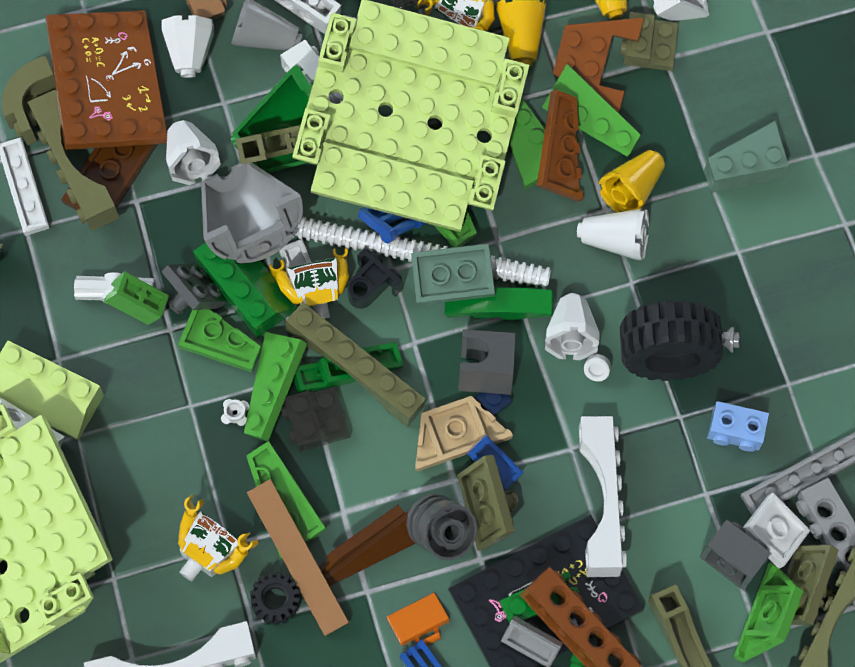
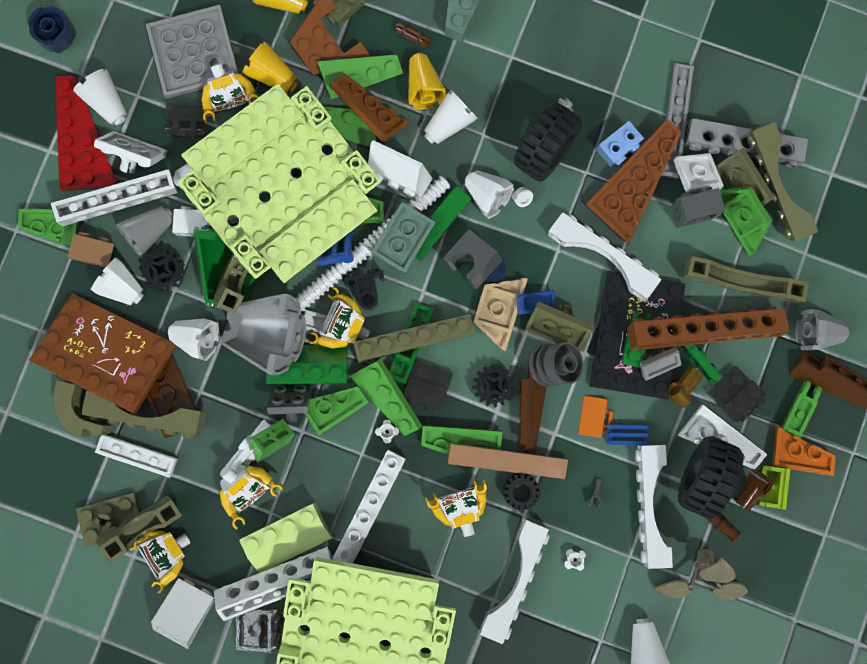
camera: 50 degrees left, 15 degrees up
none -> black gear [141,249,186,292]
none -> torso [220,464,283,529]
none -> white brick [332,449,406,564]
none -> white slope [368,140,433,198]
none -> reddish brown axle [395,22,431,48]
none -> black gear [472,364,515,408]
none -> dark orange wing [585,119,682,245]

